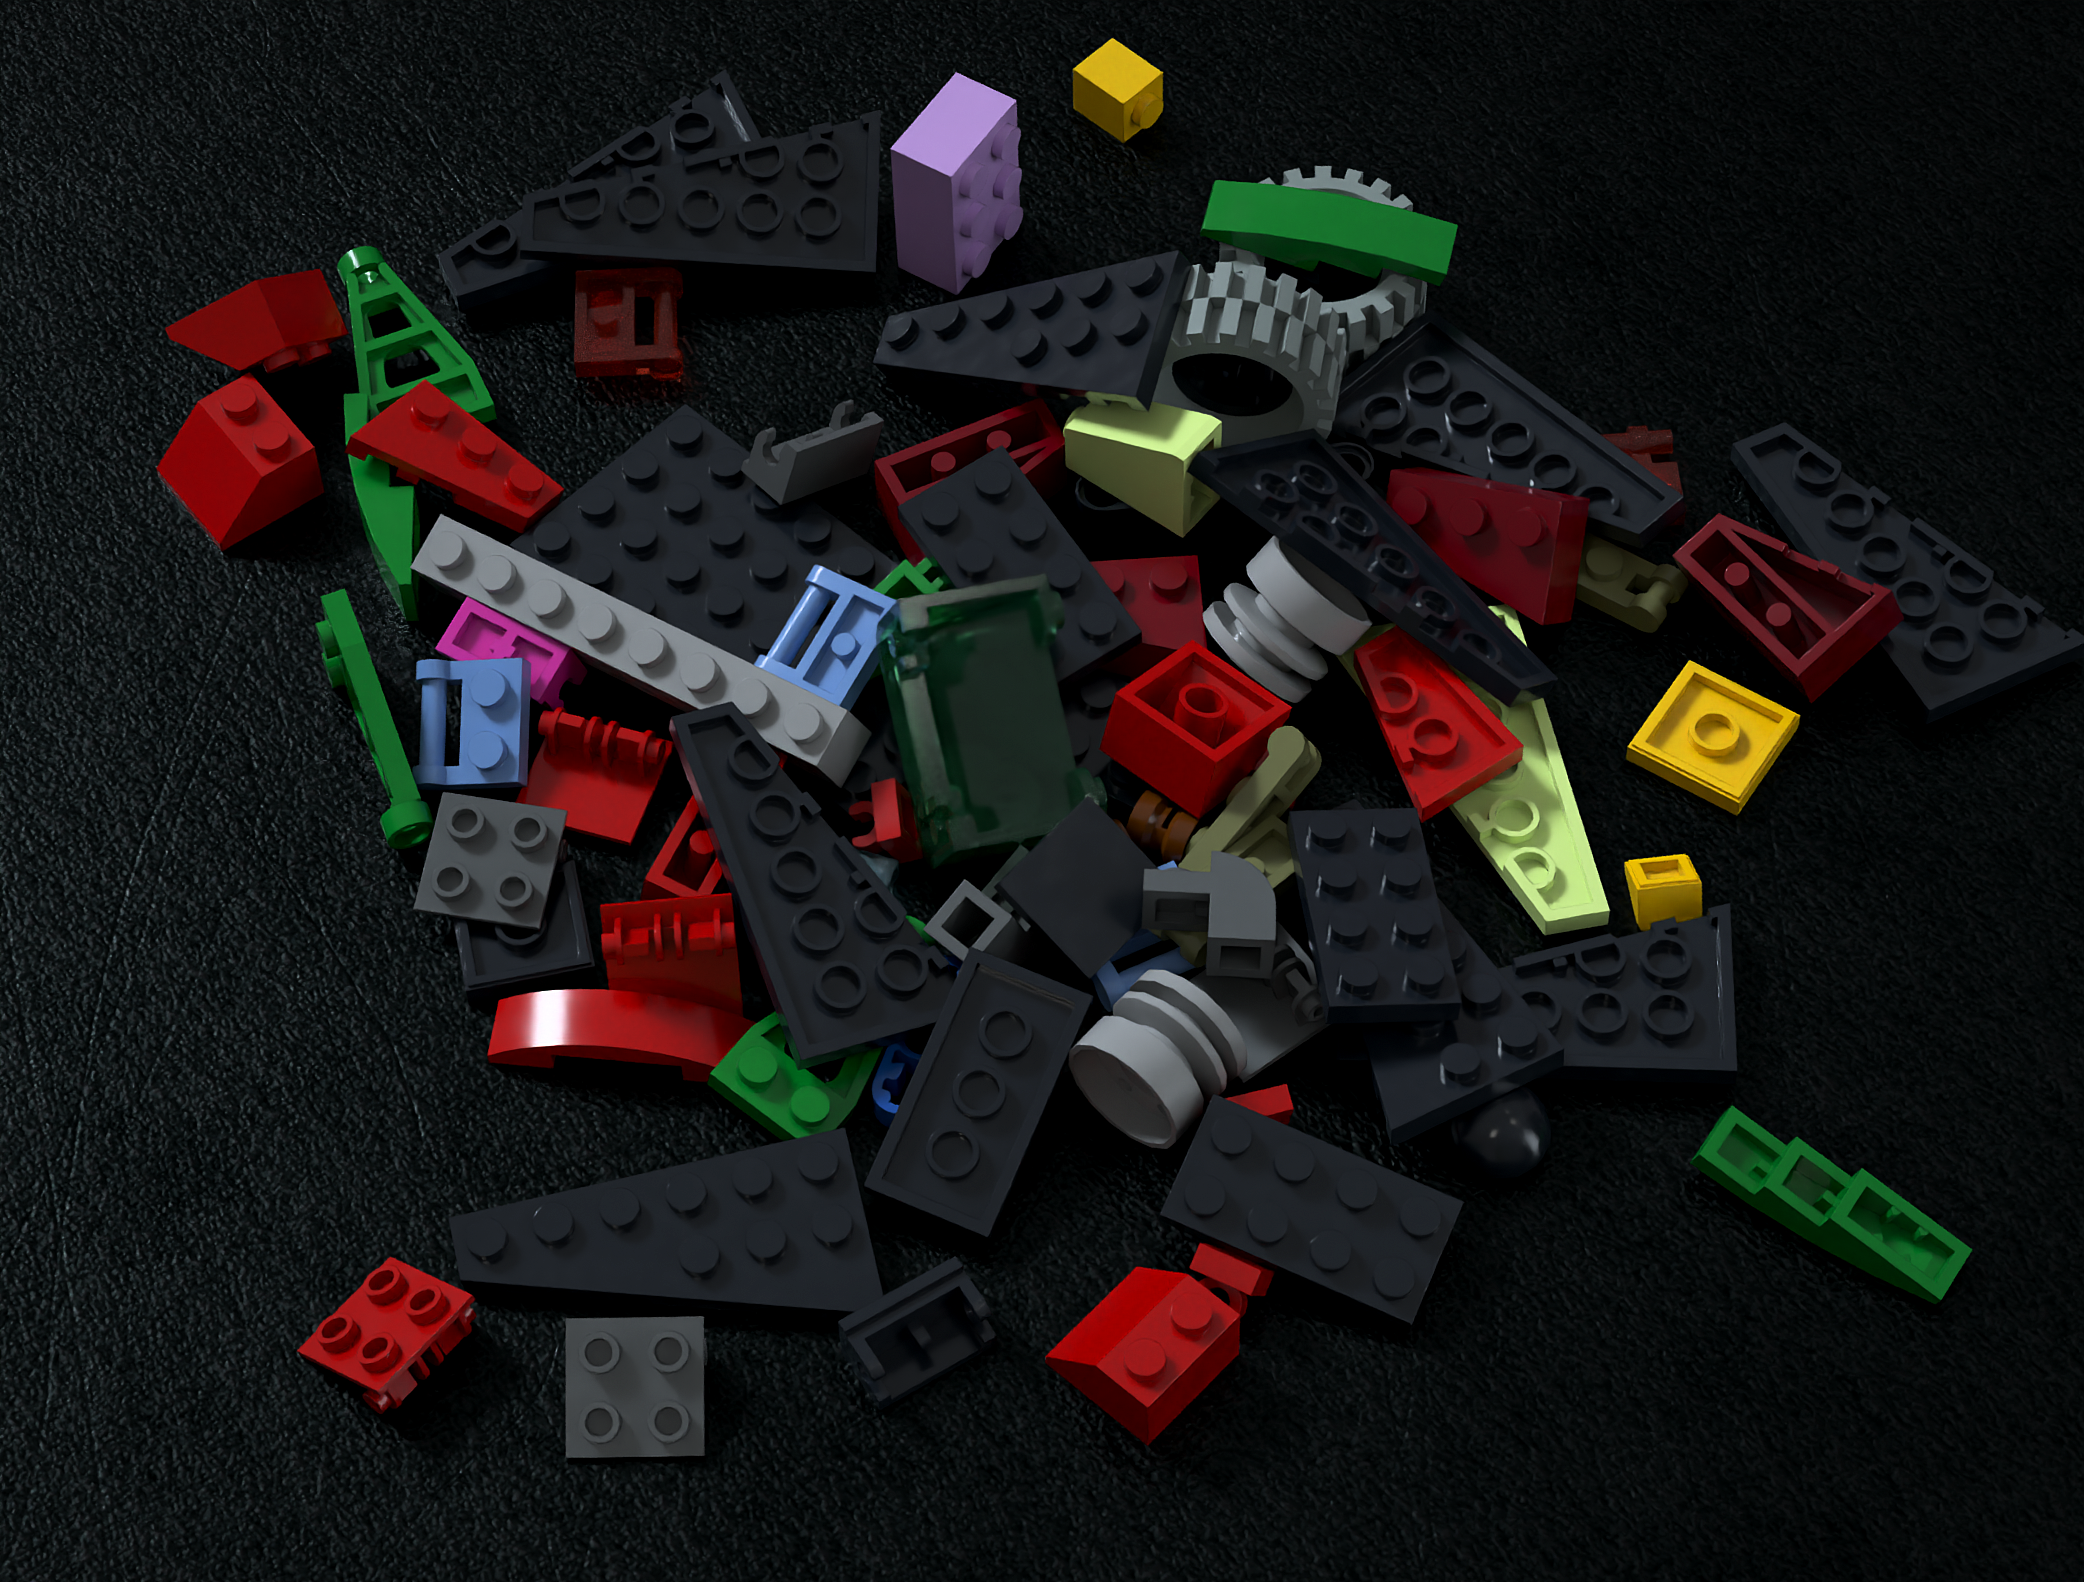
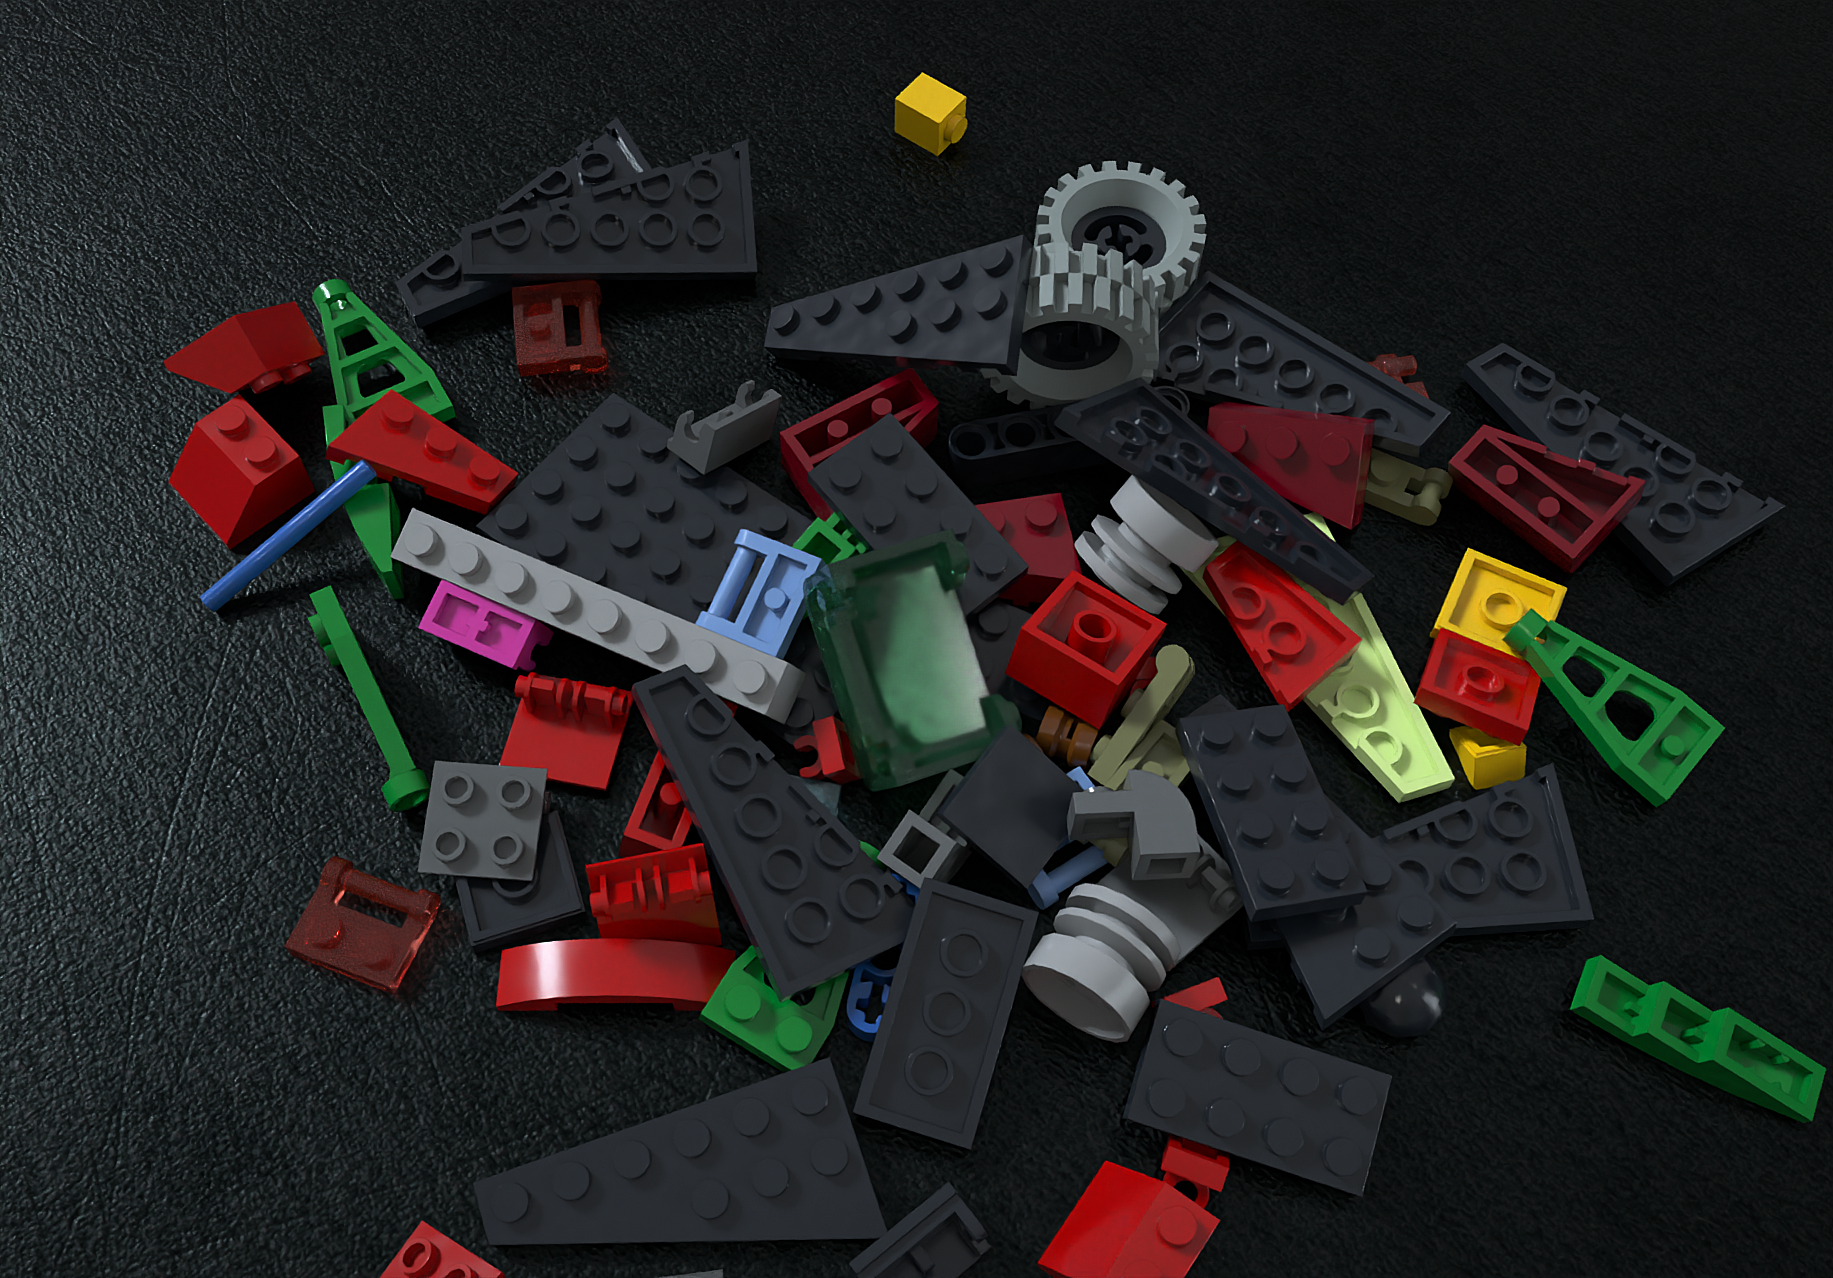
camera: 10 degrees left, 5 degrees up
medium blue plate [412,658,531,791] -> none
lavender brick [890,72,1023,295] -> none
yellowish green slope [1063,401,1222,538] -> none
green slope [1200,180,1458,286] -> none
none -> blue bar [200,459,377,612]
none -> clear red plate [284,856,441,994]
none -> red plate [1413,628,1541,746]
none -> green plate [1502,608,1725,808]

